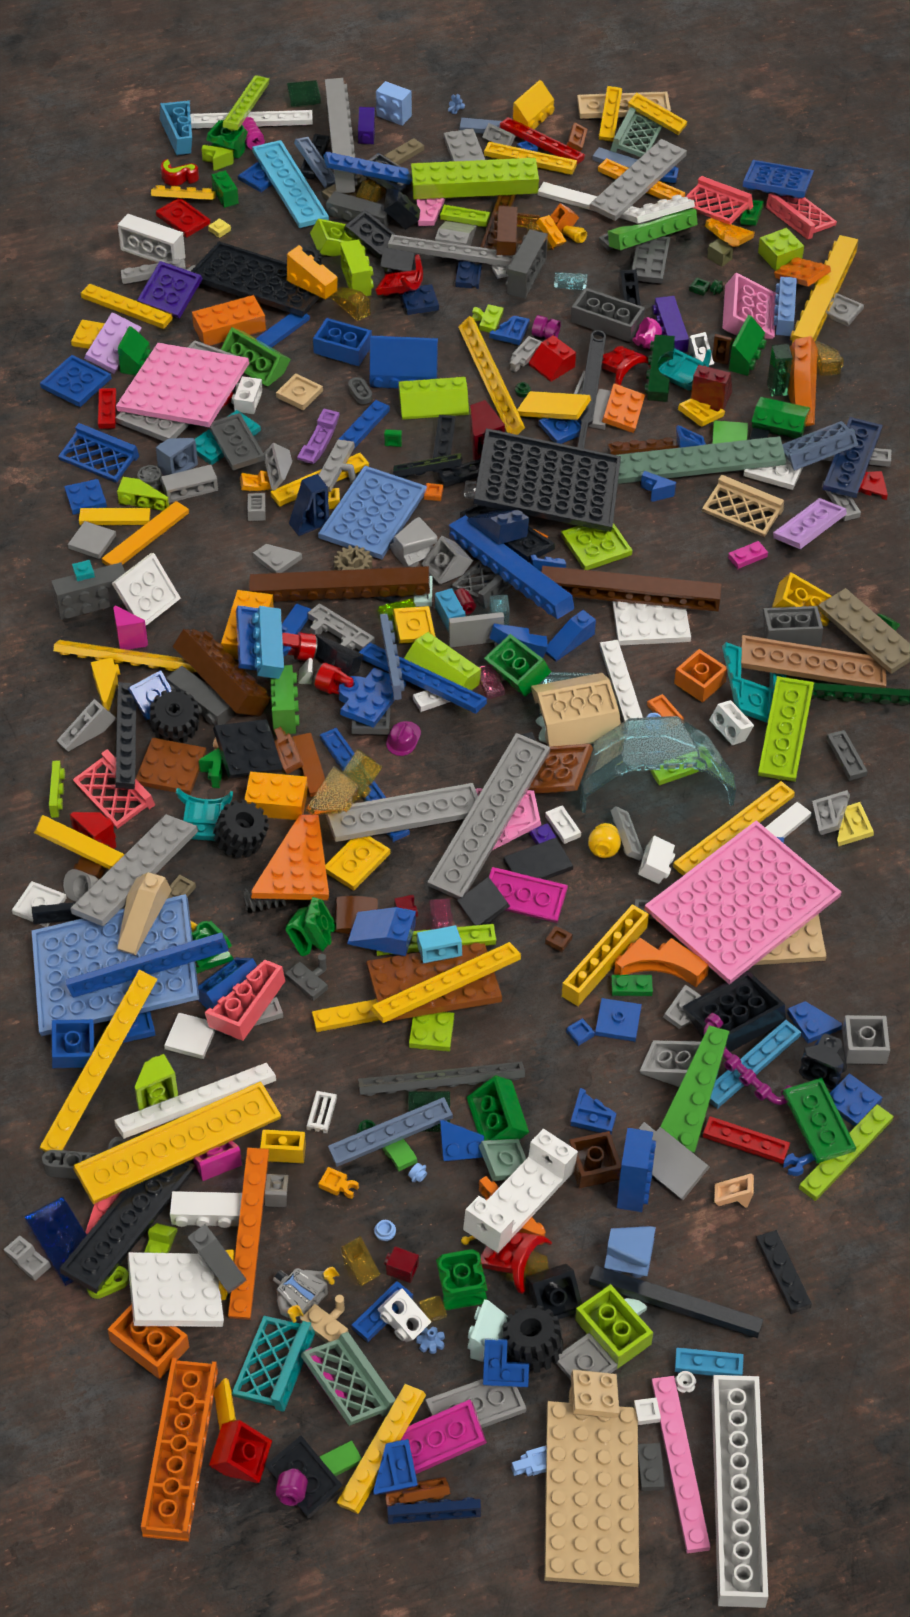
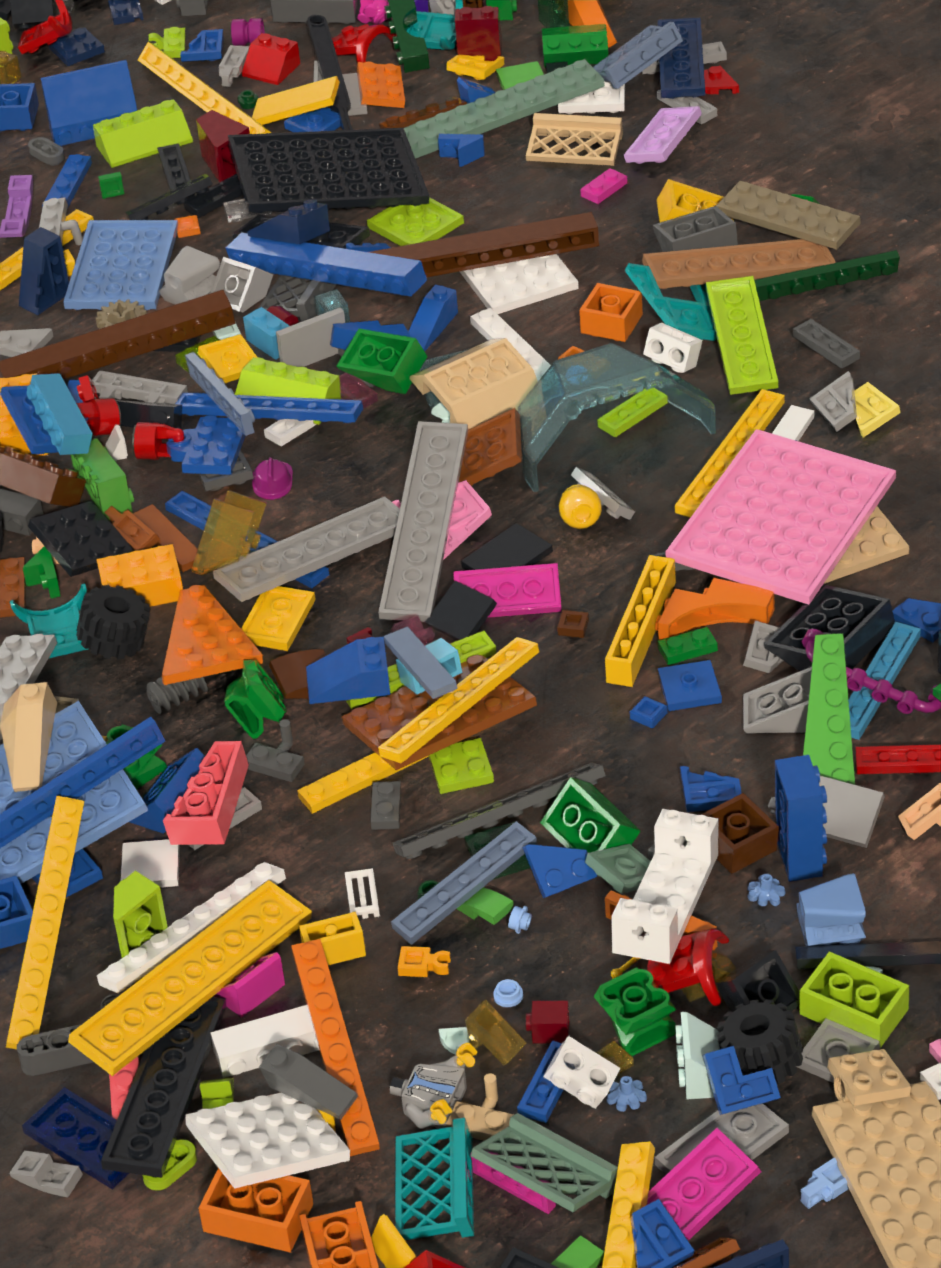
camera: 15 degrees left, 10 degrees down
light grey slope [265,1174,289,1207] -> none
dark purple plate [530,823,556,845] -> none
white plate [545,805,581,844] -> none
white brick [638,836,675,884] -> none
none -> red plate [77,375,99,403]
none -> dark grey plate [371,781,401,830]
none -> sand blue tile [384,626,457,699]
none -> light aqua tile [439,1027,470,1055]
none -> medium blue plant [747,874,785,906]

